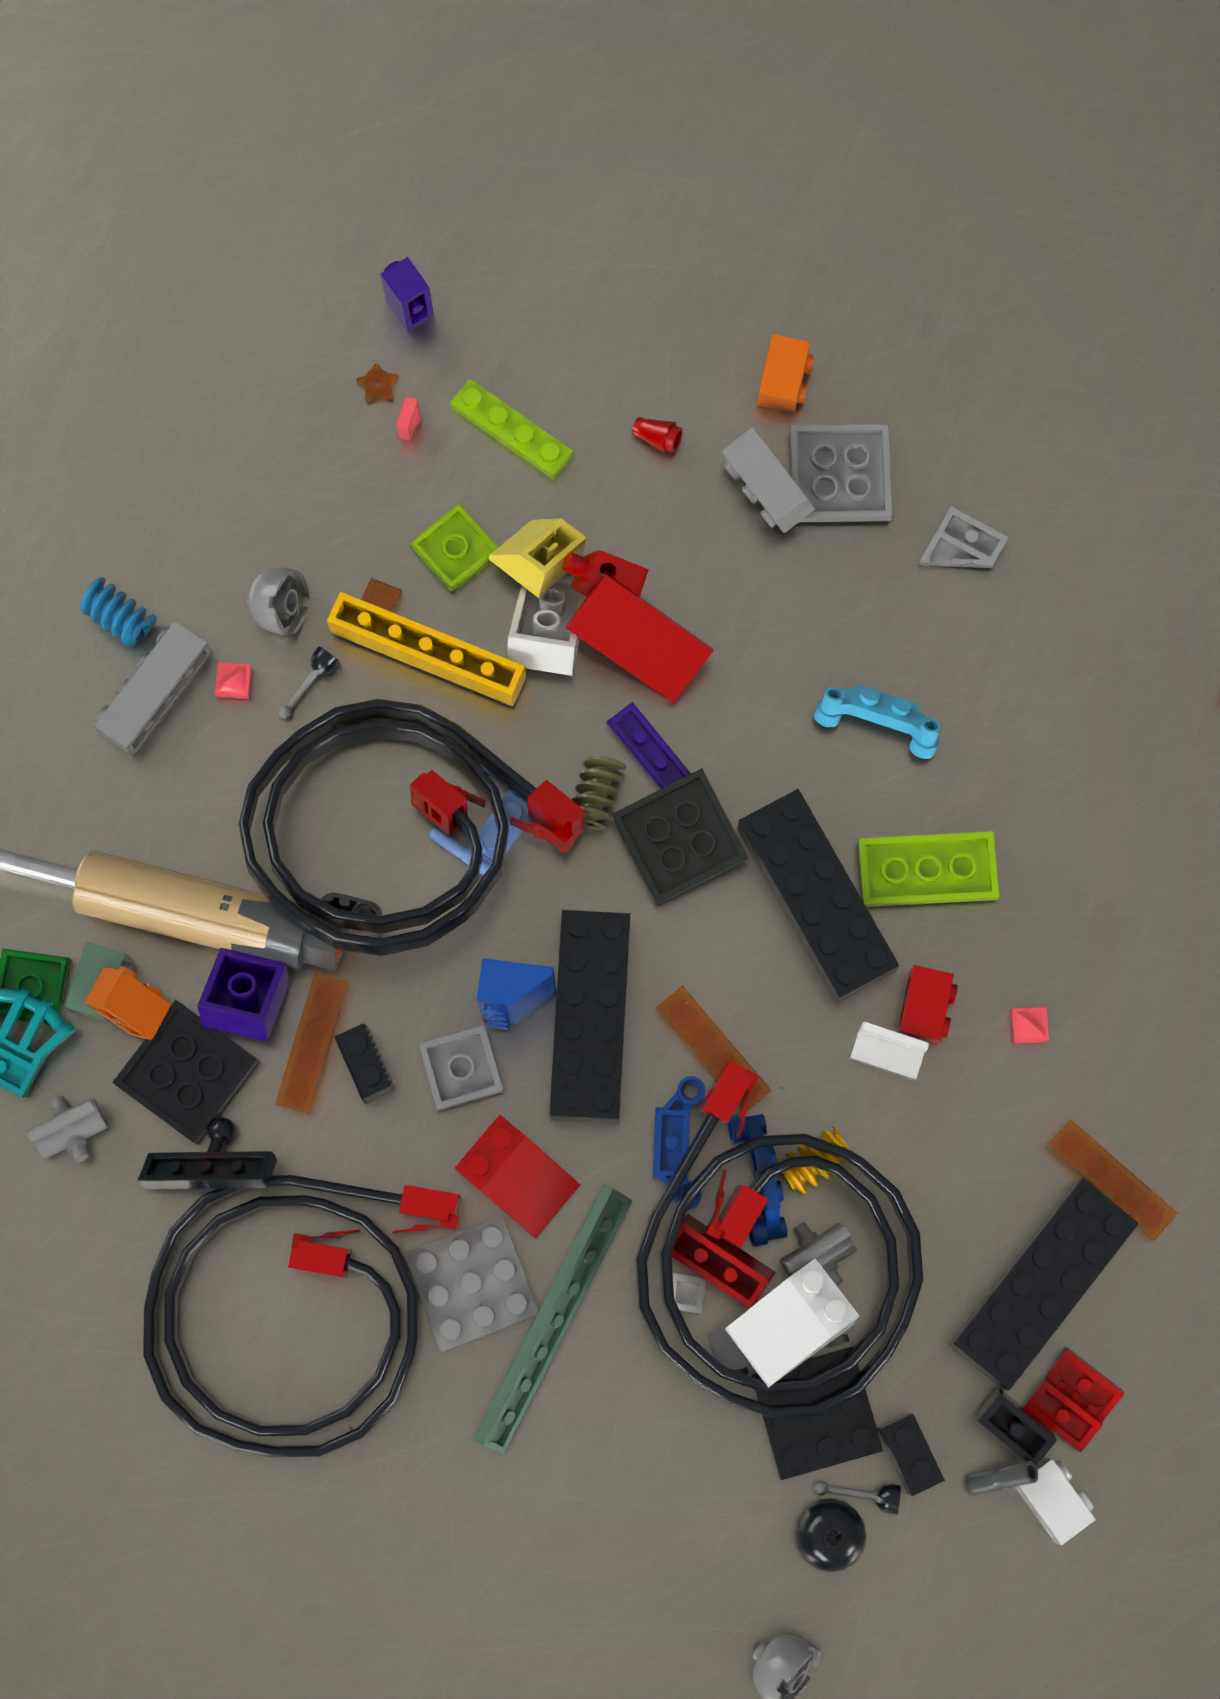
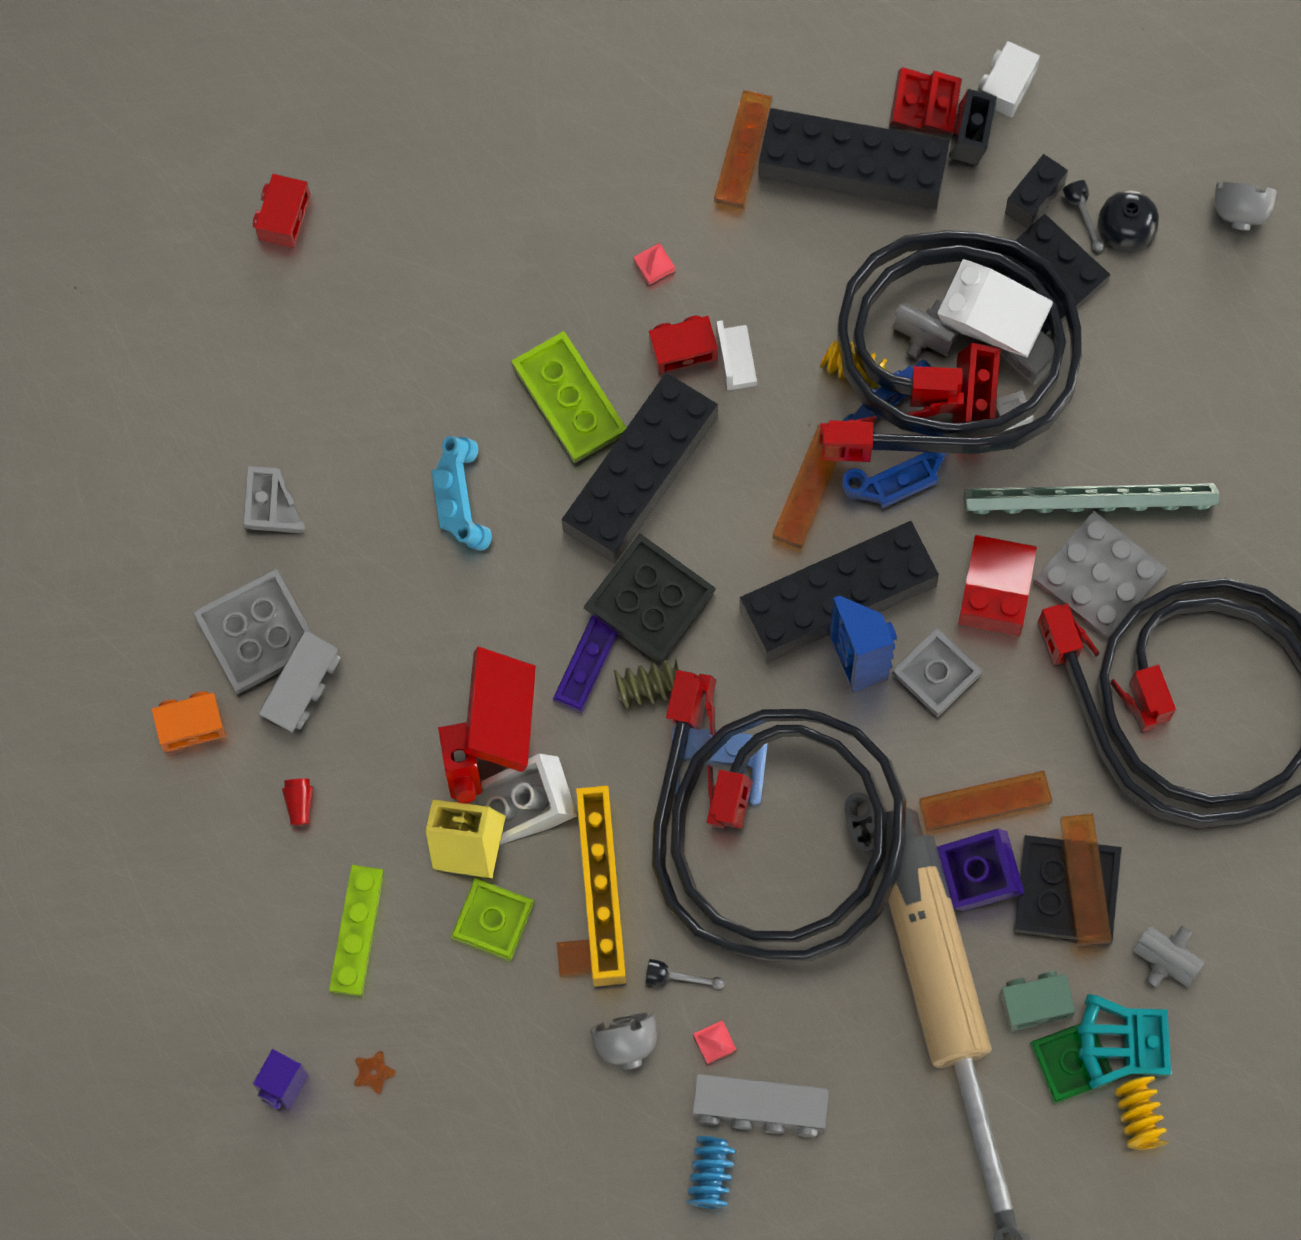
camera: 115 degrees left, 5 degrees down
orange brick [84,966,171,1040] -> none
black plate [137,1117,277,1189] -> none
black brick [334,1024,395,1104] -> none
coral tile [396,397,421,441] -> none
dark grey piece [967,1461,1038,1495] -> none
none -> clear orange plate [1060,813,1112,946]

